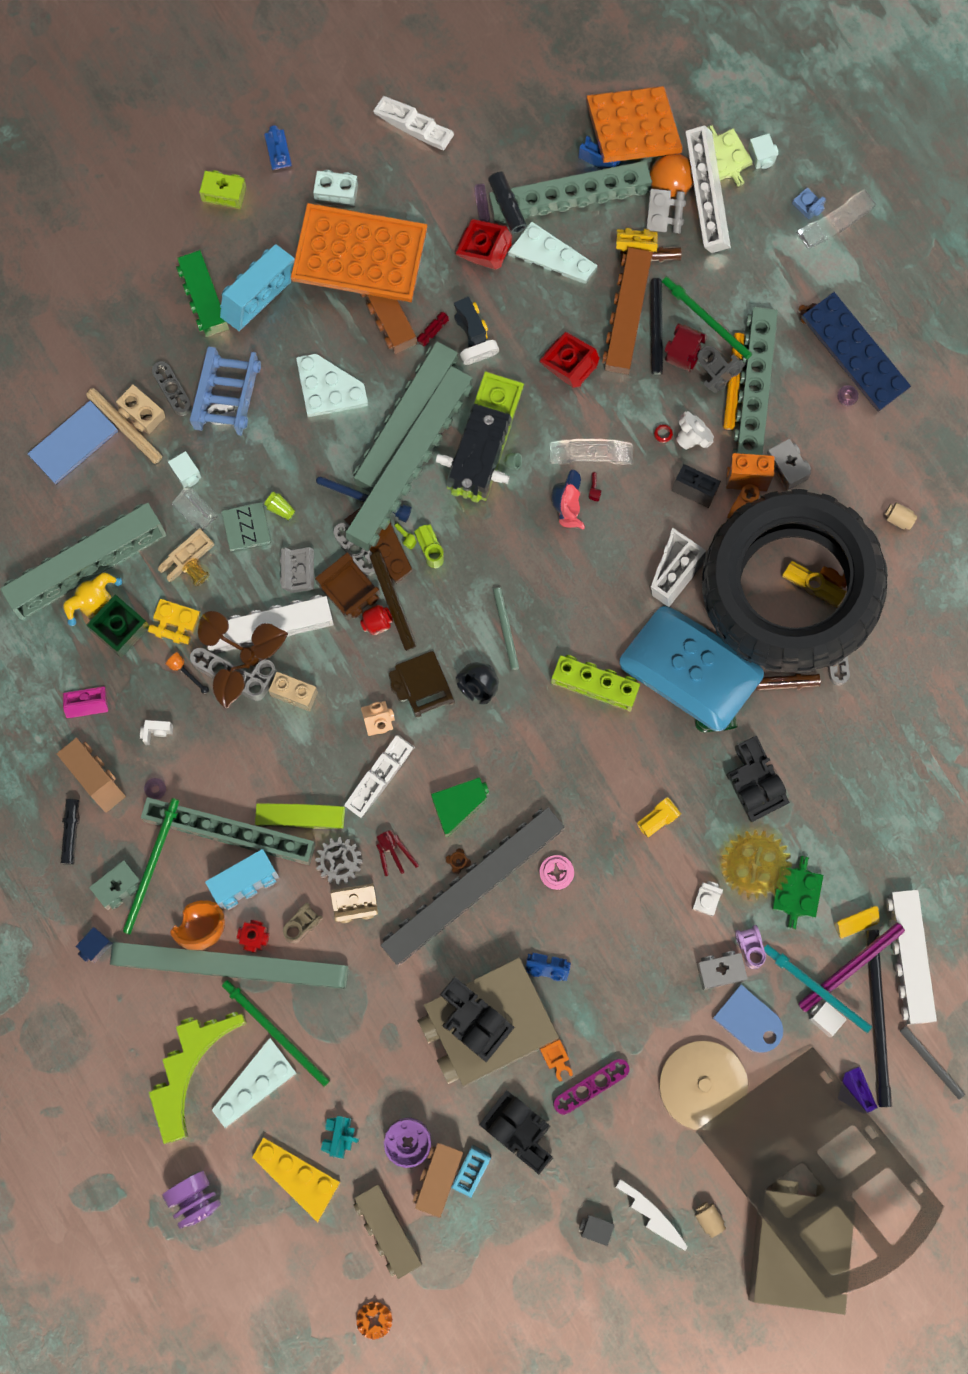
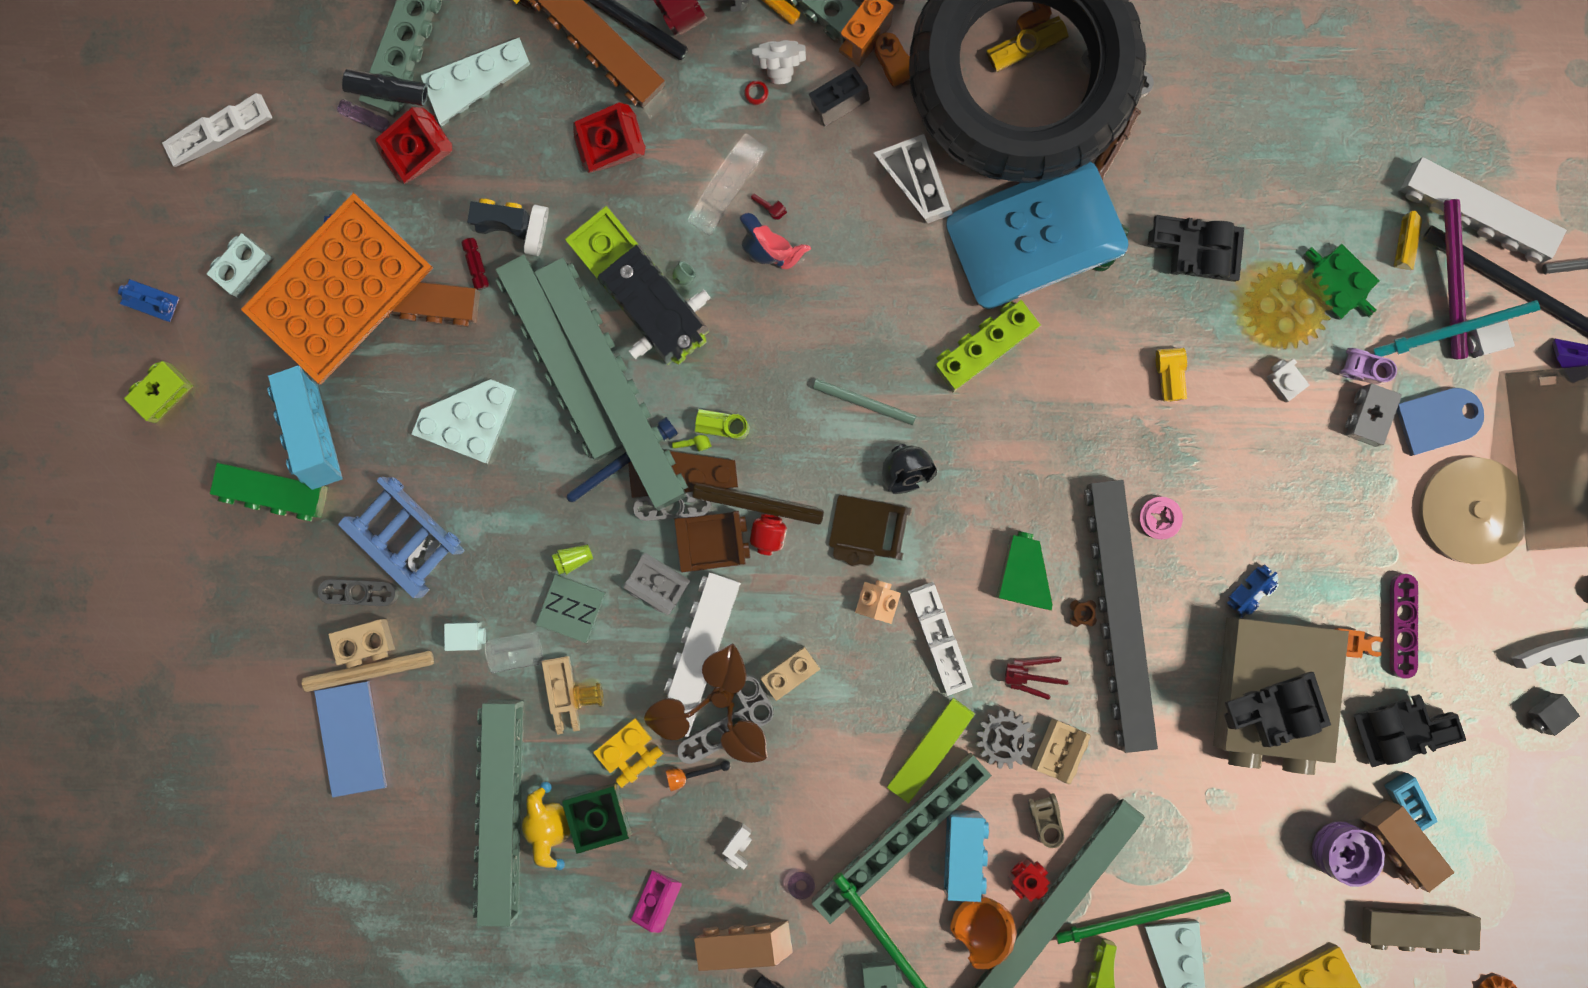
camera: 50 degrees left, 10 degrees up
teal hips [321,1116,359,1159] -> none

